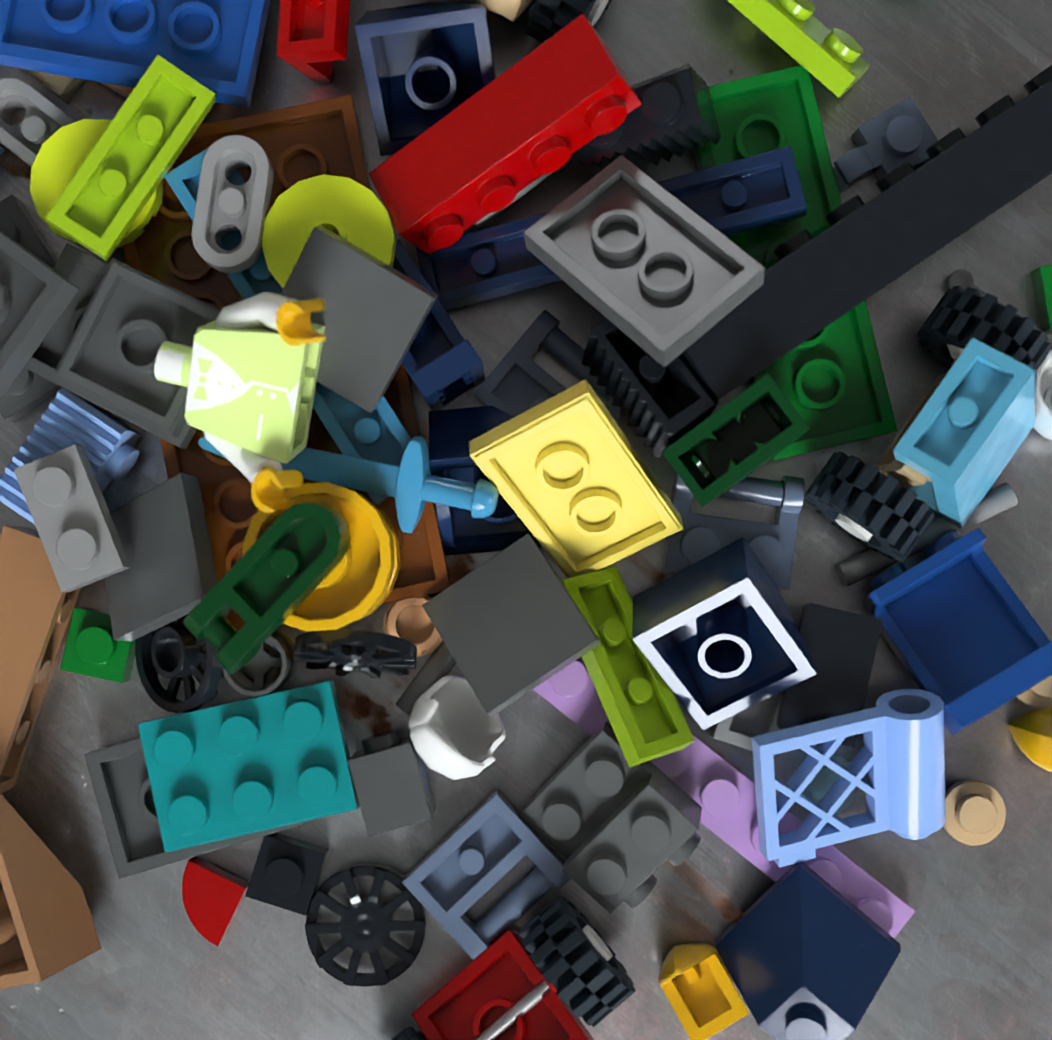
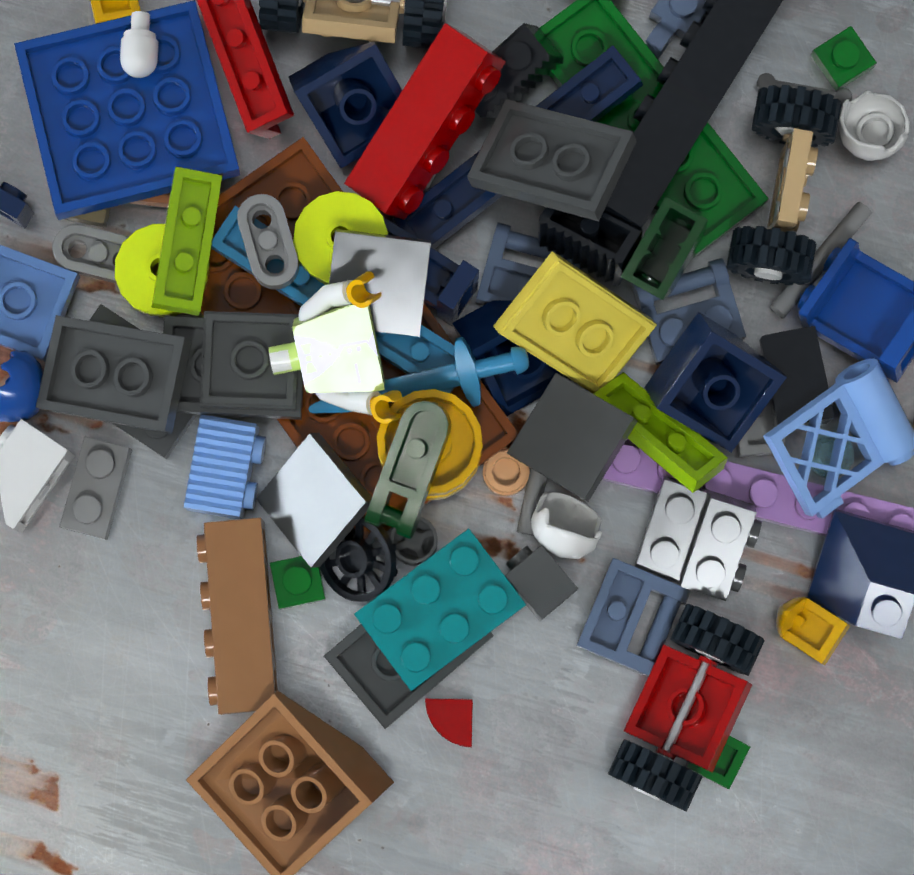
camera: 30 degrees left, 5 degrees down
light grey plate [13,444,131,592] -> none
black plate [245,832,329,916] -> none
black wheel [293,629,417,678] -> none
black wheel [305,863,426,987] -> none
medium azure panel [893,338,1035,529] -> none

